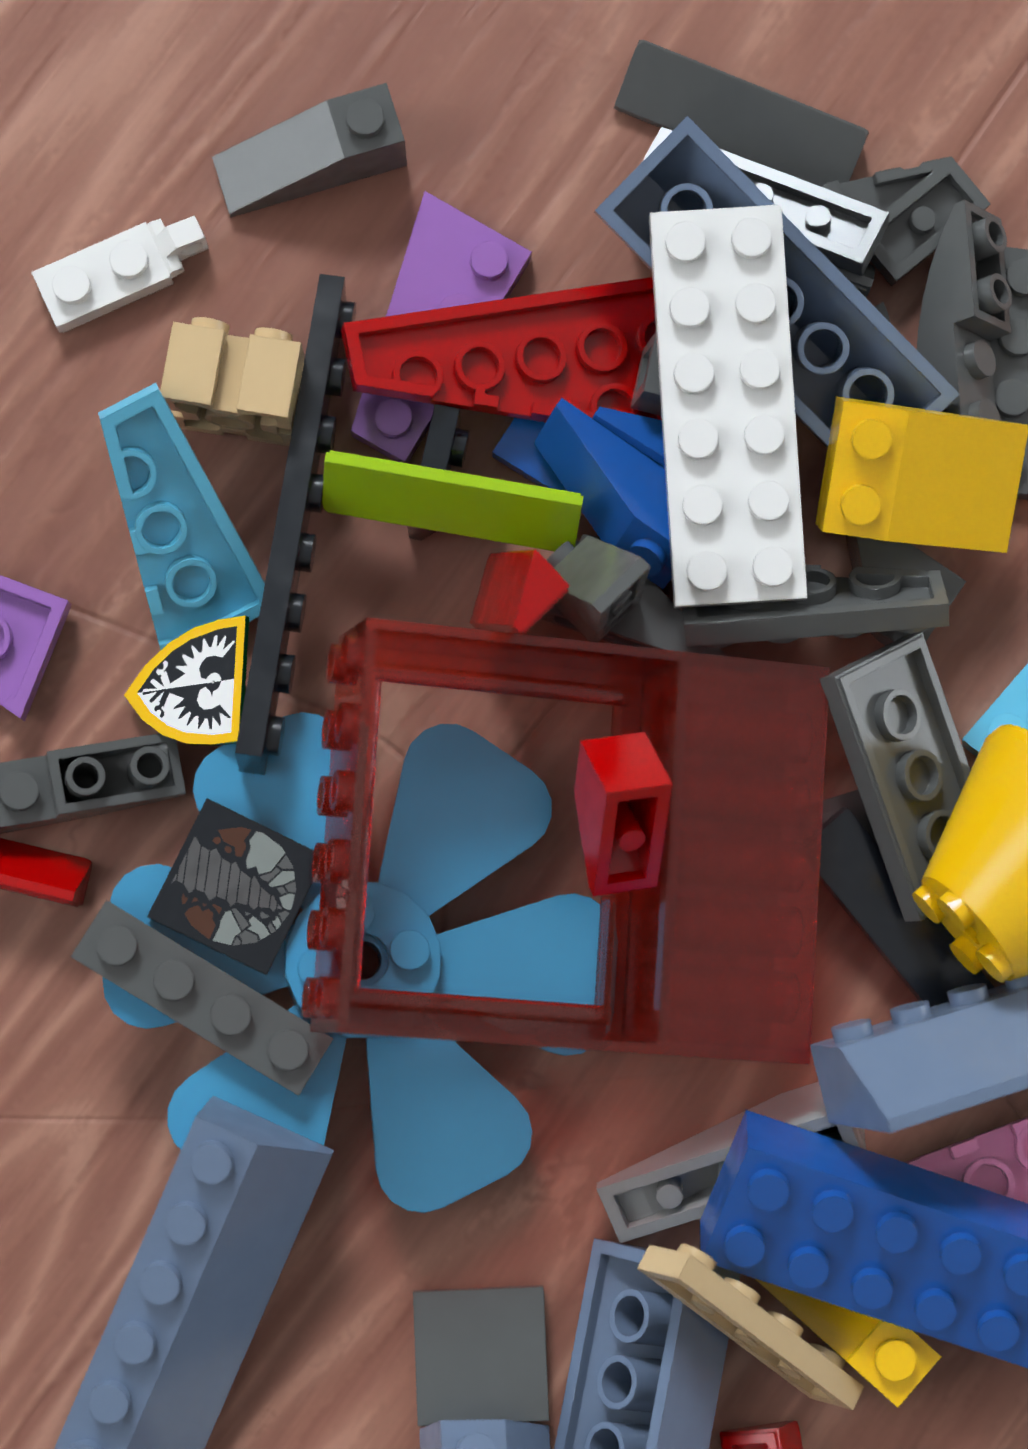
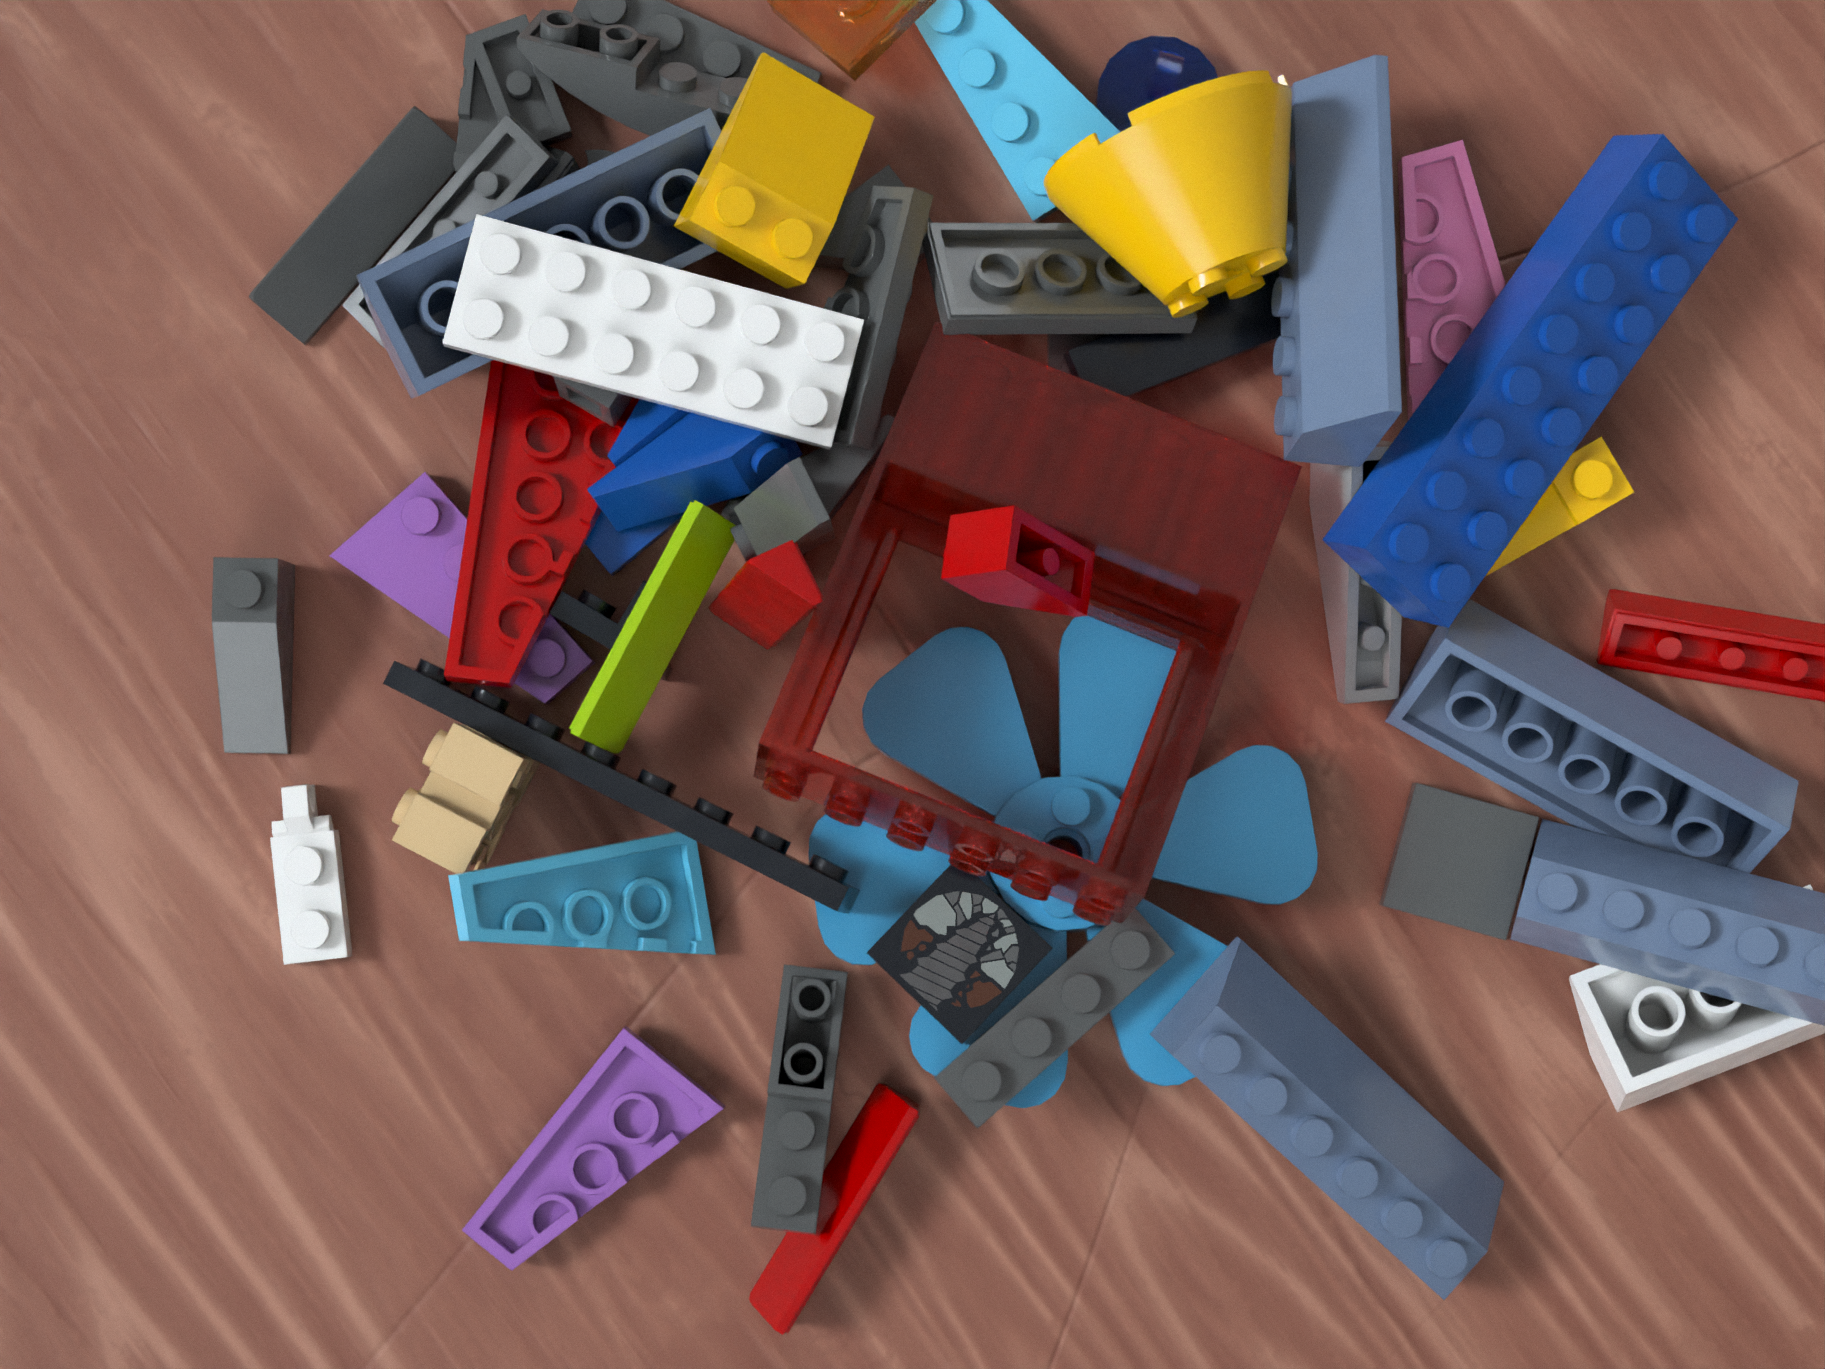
camera: 70 degrees left, 5 degrees up
shield [124,615,249,746] -> none
tan plate [637,1244,865,1410] -> none

